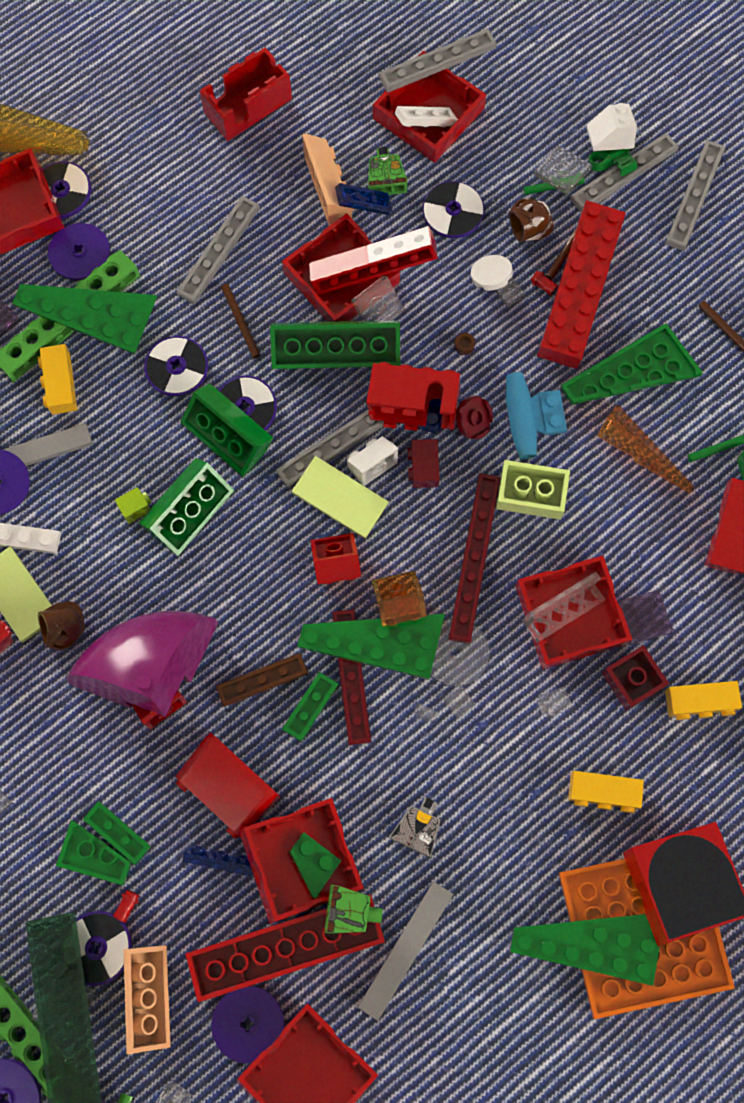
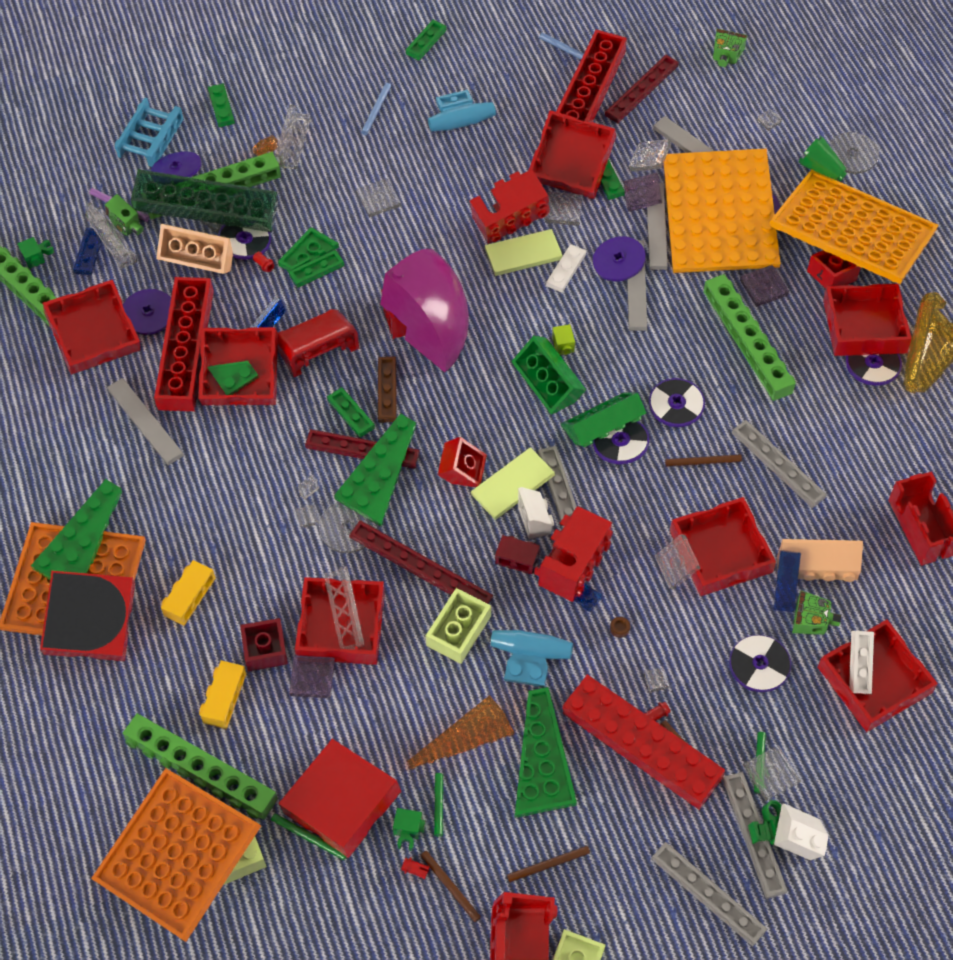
camera: 110 degrees right, 15 degrees down
green wing [12,284,158,355] -> none
yellow brick [38,344,78,415] -> none
reddish brown helmet [38,601,85,651] -> none
dark purple piece [48,223,110,281] -> none
green brick [270,320,401,369] -> none
red brick [309,226,438,295] -> none
bright green torso [324,885,383,933] -> none
clear orange brick [371,571,427,626] -> none
light grey tile [379,28,497,93] -> none
torso [389,797,441,858] -> none
dark red tile [456,396,493,439] -> none
white tile [471,255,513,291] -> none
reddish brown helmet [508,198,554,242] -> none
clear bracket [537,687,573,719] -> none

